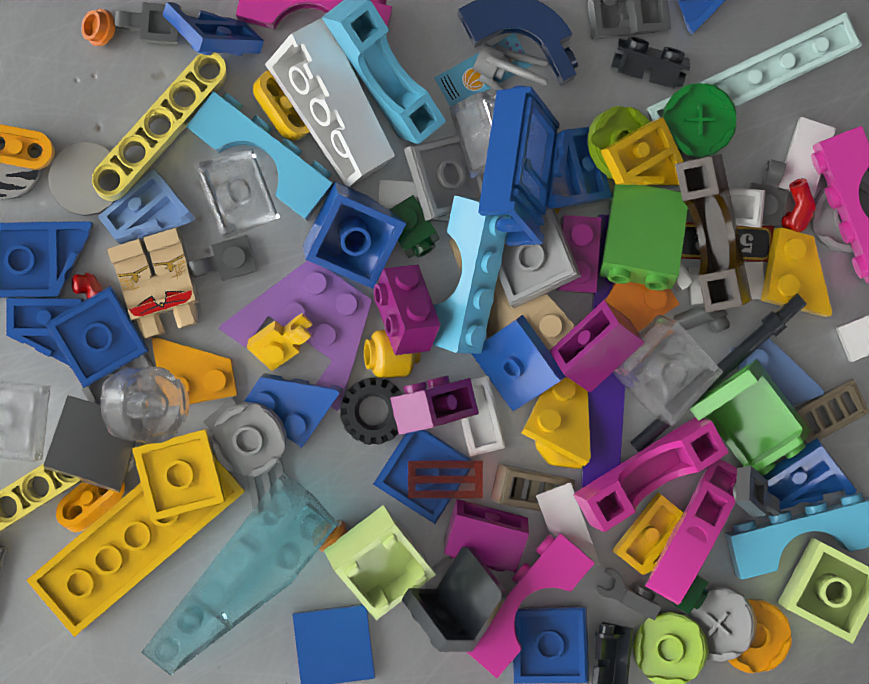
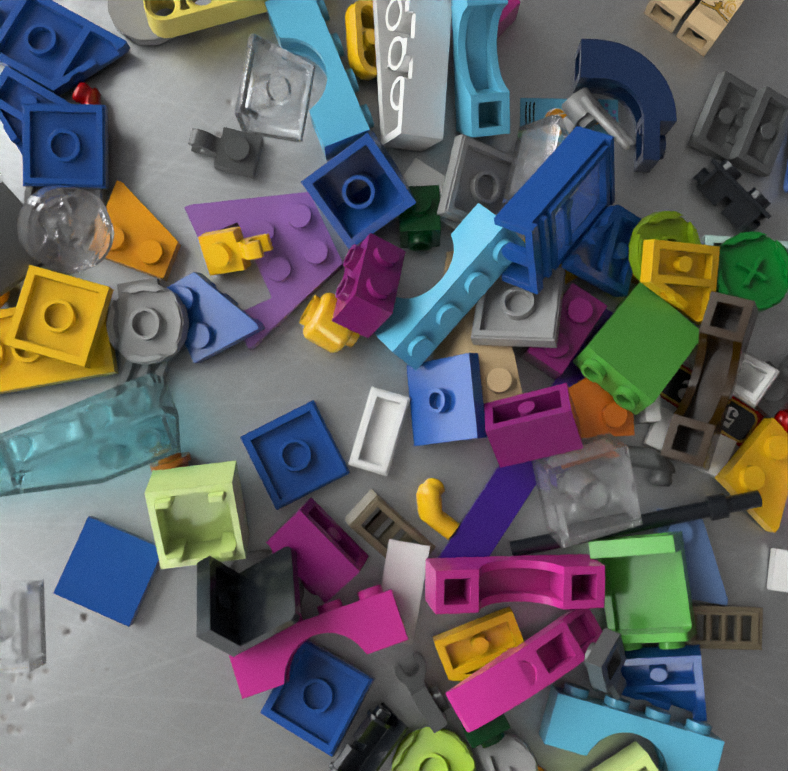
camera: 25 degrees right, 5 degrees down
medium blue wing [98,169,196,245] -> none
tan hips [107,228,200,339] -> none
black tyre [340,377,402,445] -> none
magenta brick [390,375,479,435] -> none
clear red tile [408,460,483,498] -> none
yellow wing [521,376,591,466] -> none

